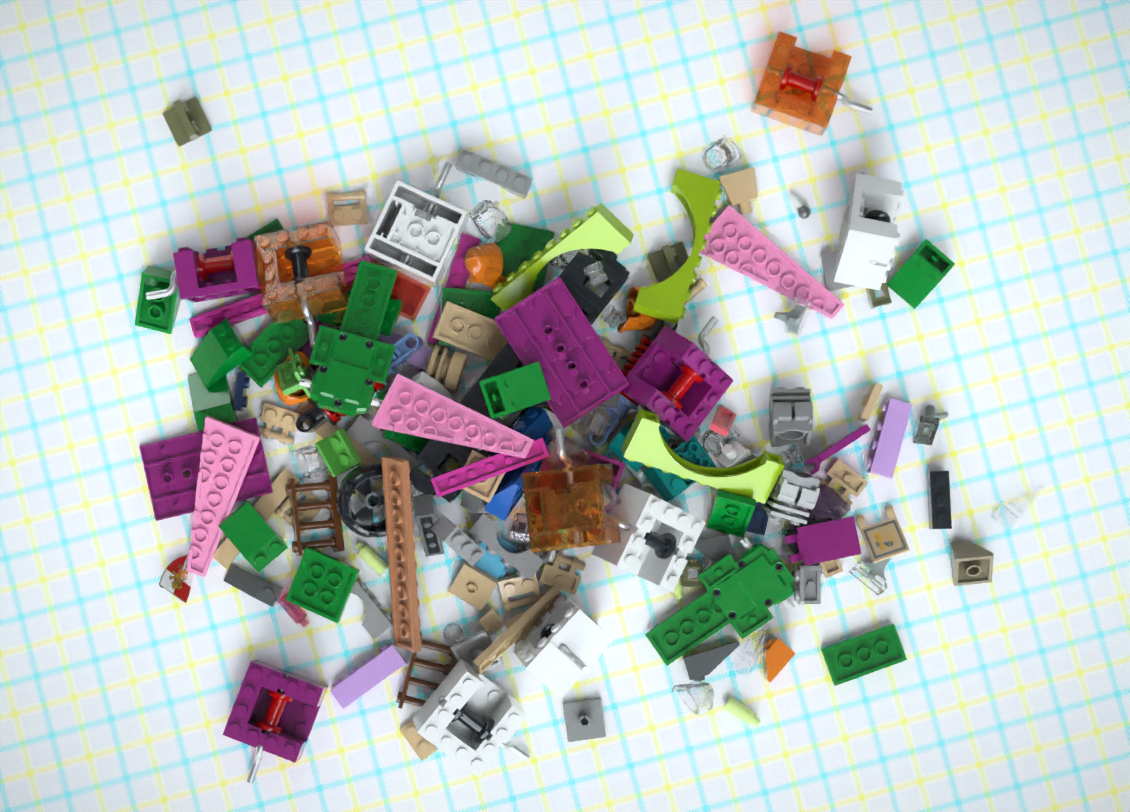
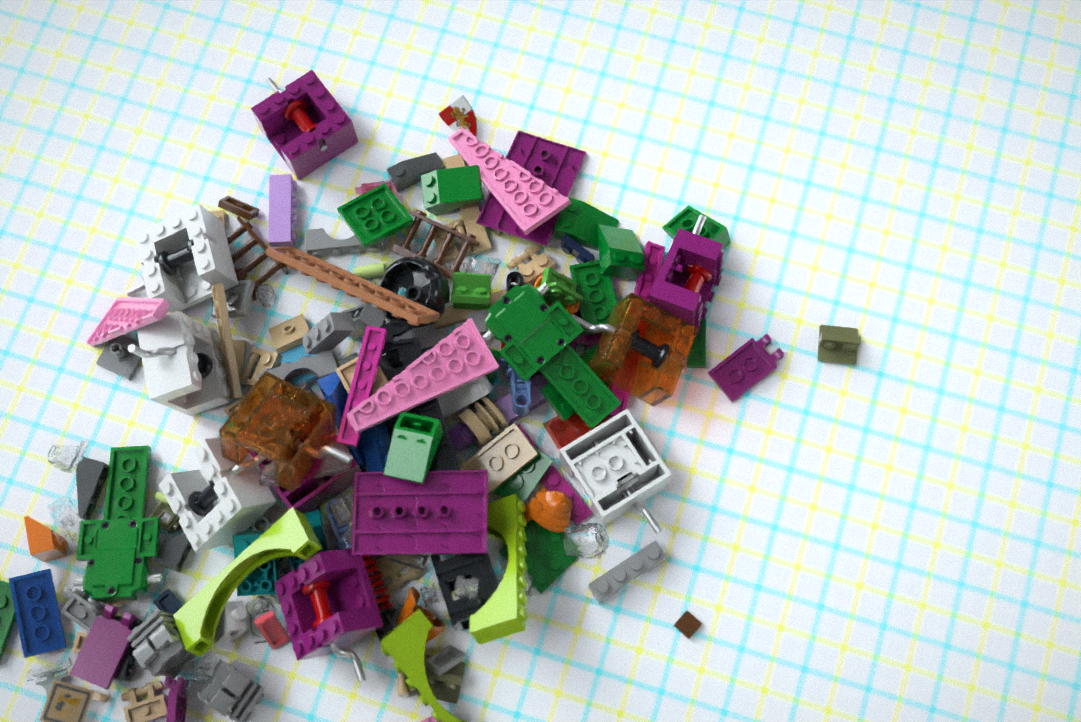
camera: 125 degrees right, 15 degrees down
tan plate [327,189,368,227] -> none
tan tile [478,609,505,635] -> none
green plate [706,490,756,538] -> none
yellowish green cylinder [723,697,761,726] -> none
clear purple helmet [805,484,851,521] -> none
none -> blue plate [8,568,67,658]
none -> bright pink wing [86,297,170,347]
none -> reddish brown tile [217,195,260,221]
none -> light grey plate [424,645,466,676]
none -> medium lavender brick [448,424,477,452]
none -> reddish brown tile [673,610,702,640]
none -> magenta tile [708,333,784,403]

